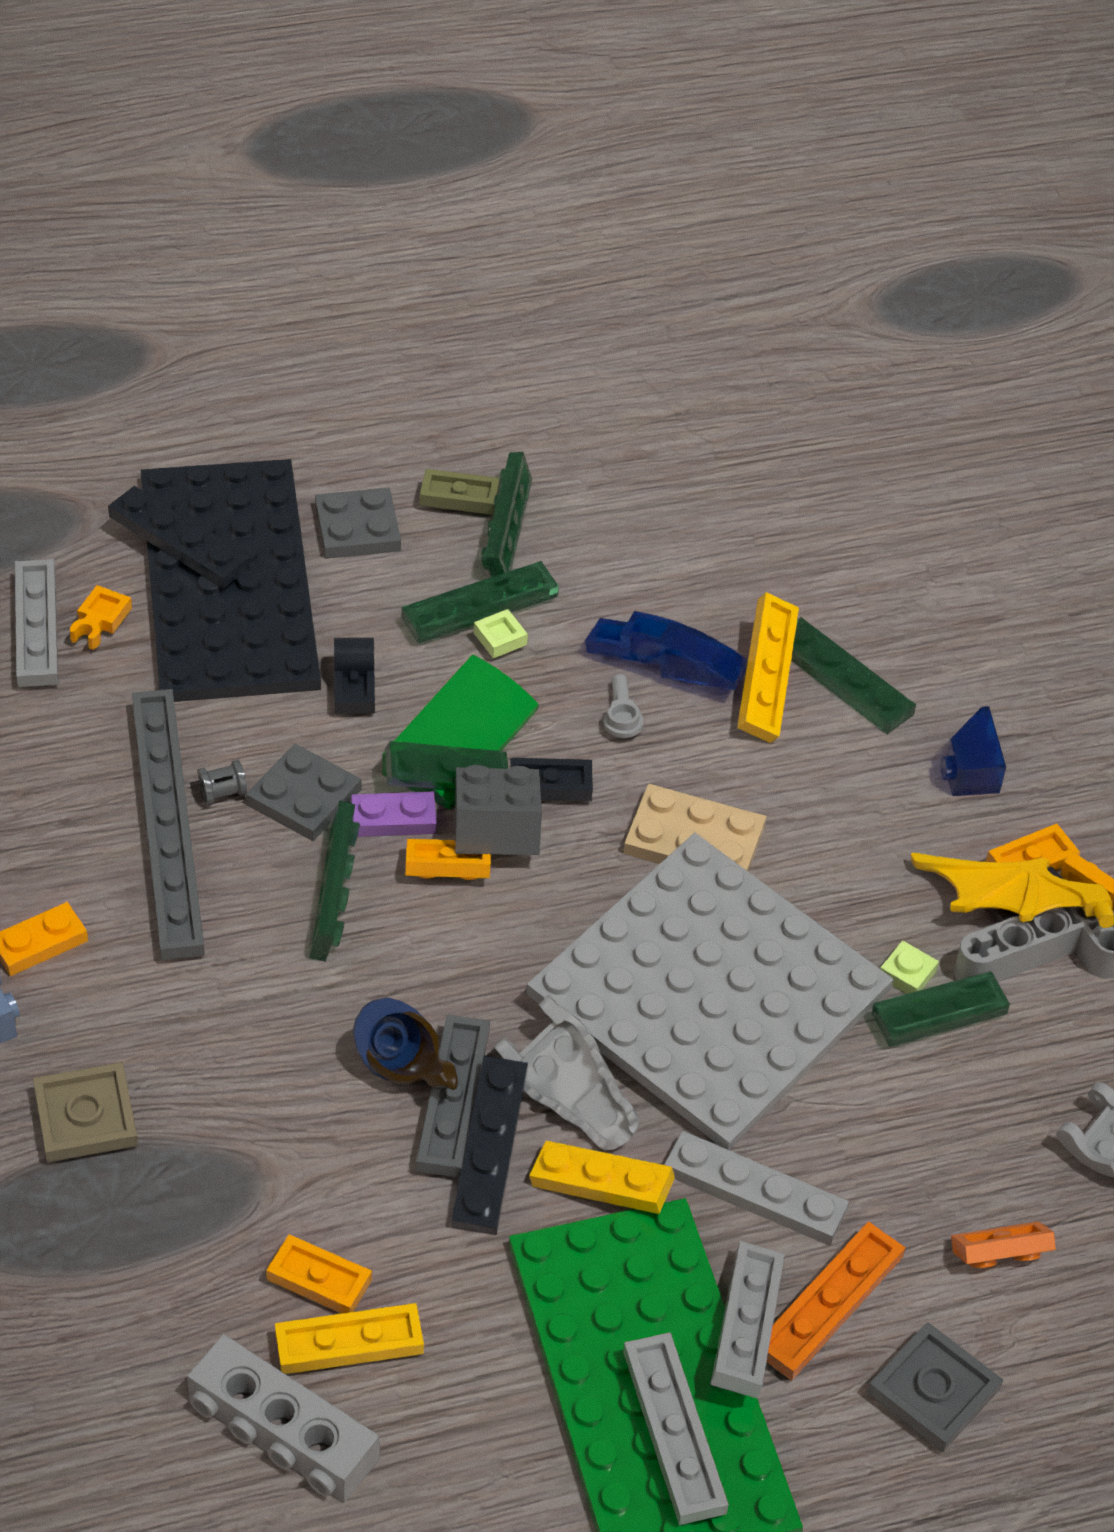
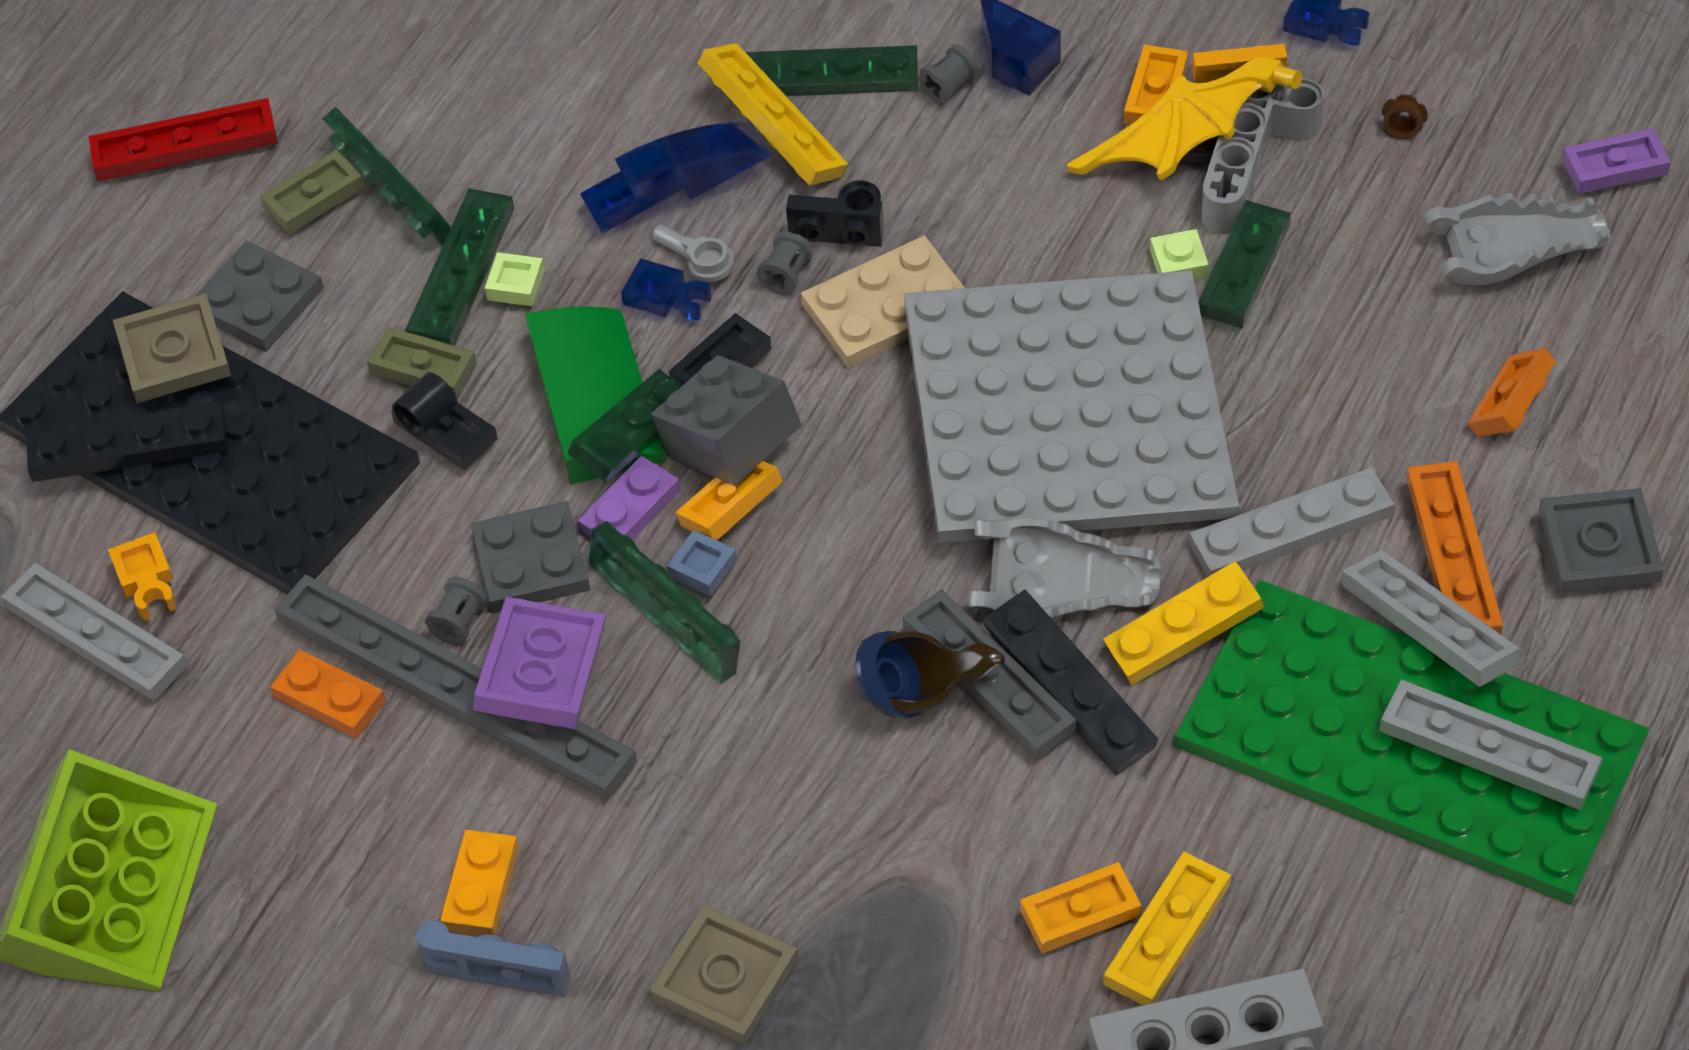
camera: 40 degrees left, 5 degrees up
none -> red plate [88,98,278,181]
none -> dark tan plate [113,293,231,403]
none -> orange plate [270,649,386,739]
none -> olive plate [367,327,477,397]
none -> medium lavender plate [473,597,606,729]
none -> clear blue plate [621,258,712,321]
none -> sand blue plate [666,530,737,597]
none -> dark grey bush [756,231,813,295]
none -> black plate [786,180,884,247]
none -> dark grey bush [918,44,979,104]

